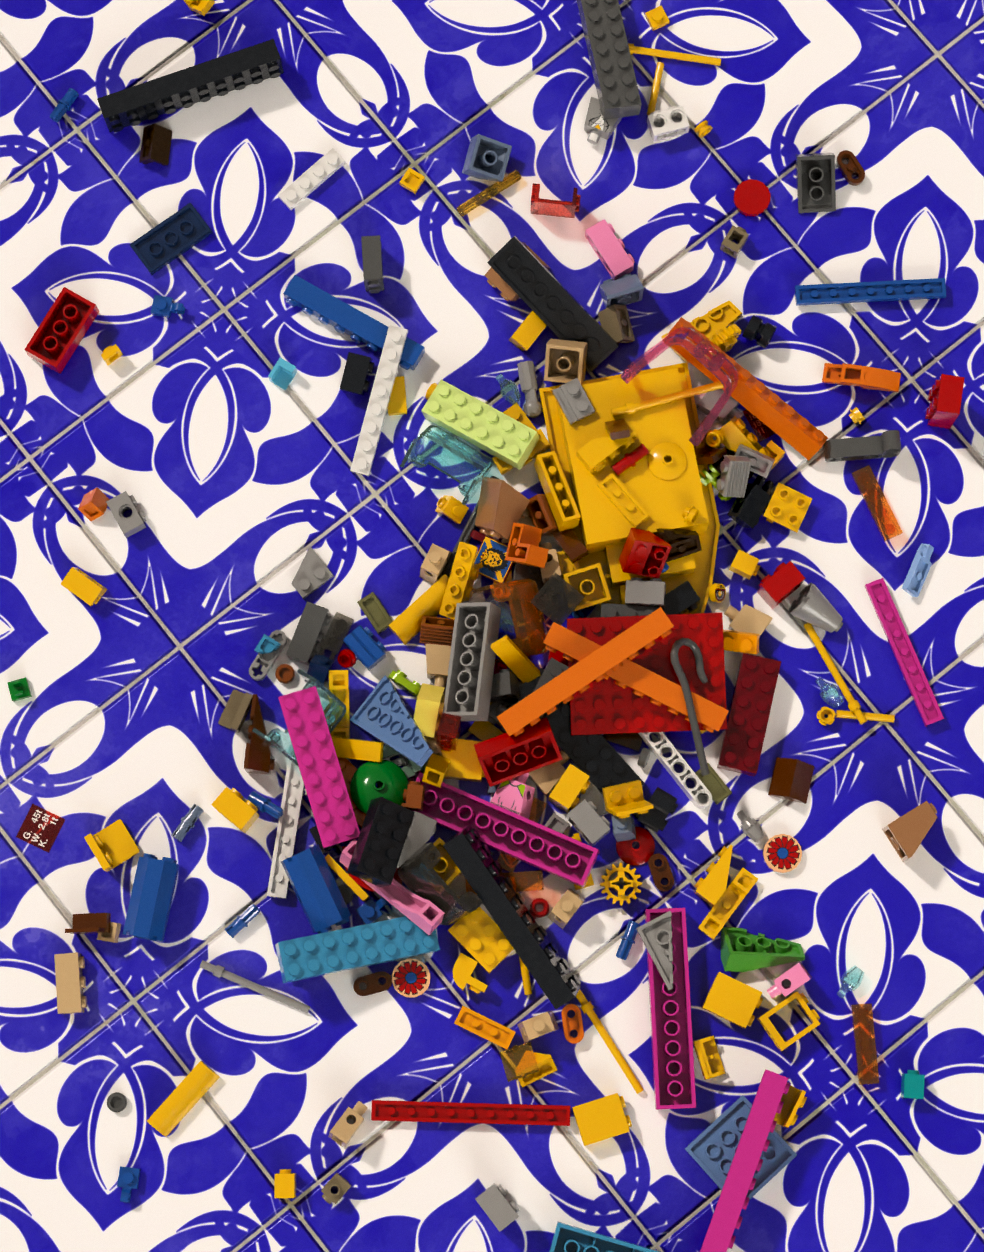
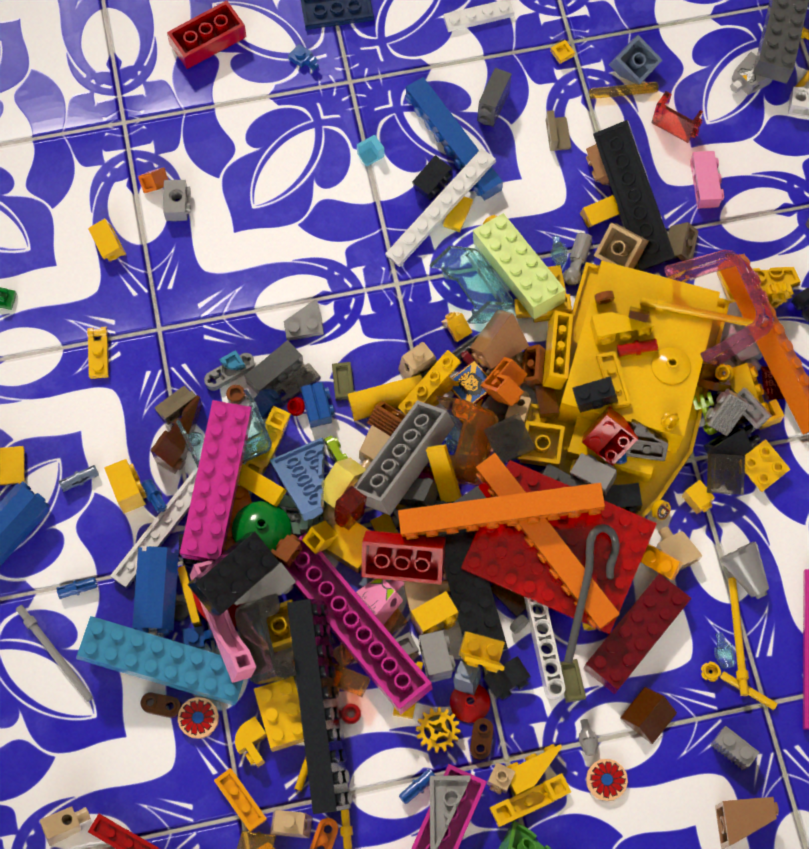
camera: 25 degrees right, 10 degrees down
yellow plate [101,344,123,365] -> none
tan torso [547,888,585,929] -> none
light grey plate [552,378,595,425] -> none
sand blue slope [600,274,644,308] -> none
red brick [757,561,805,609] -> none
none -> yellow plate [87,327,109,379]
none -> tan bracket [487,763,515,794]
none -> dark tan panel [545,110,571,151]
none -> black brick [572,376,618,413]
none -> dark orange tile [594,291,615,304]
none -> clear smoke plate [707,454,745,495]
none -> light grey brick [711,726,760,770]

